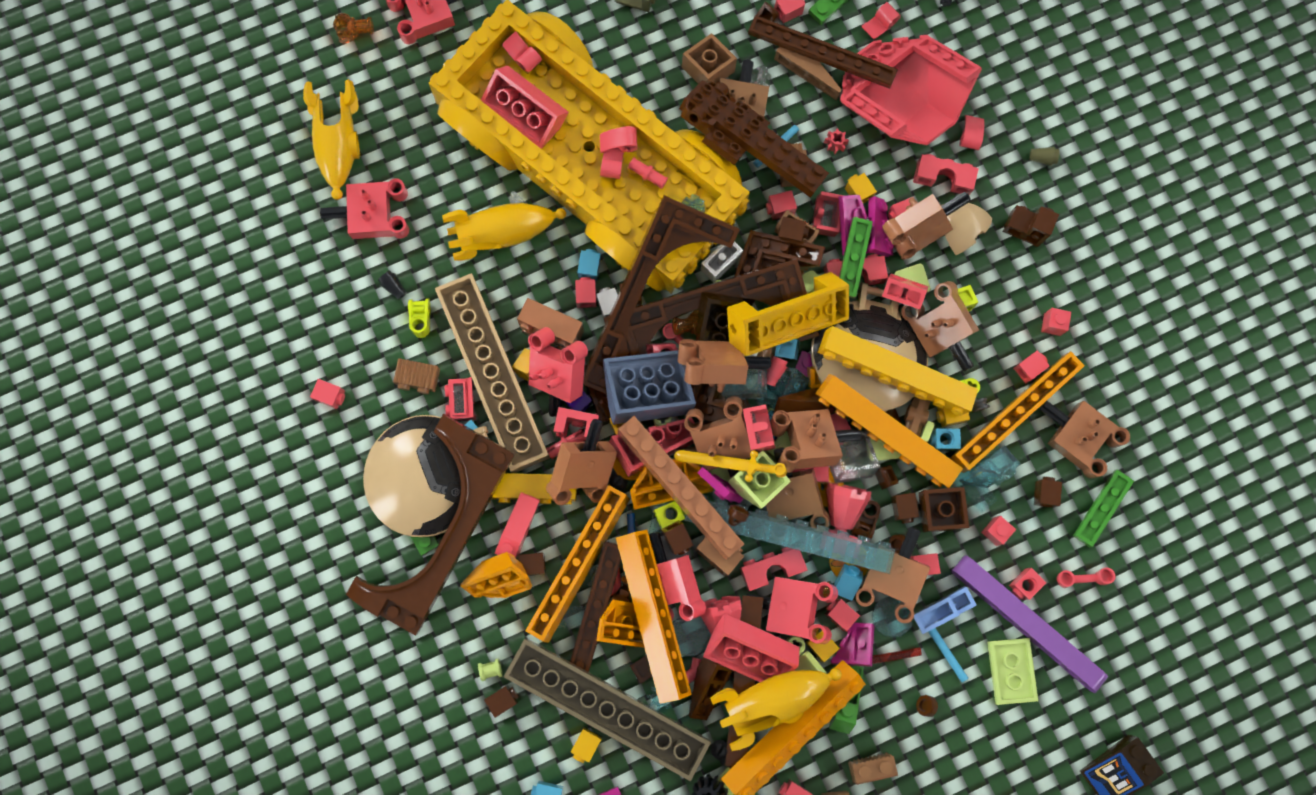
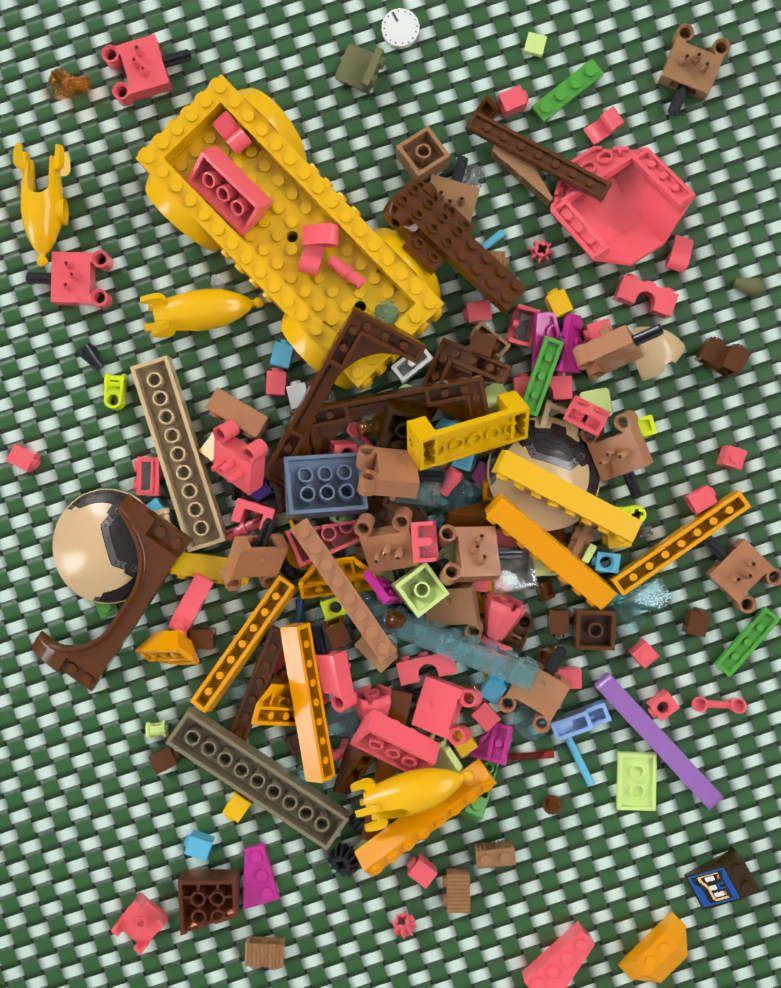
camera: 20 degrees right, 10 degrees up
medium nougat brick [393,359,440,394] -> none
yellow sword [674,450,787,482] -> none

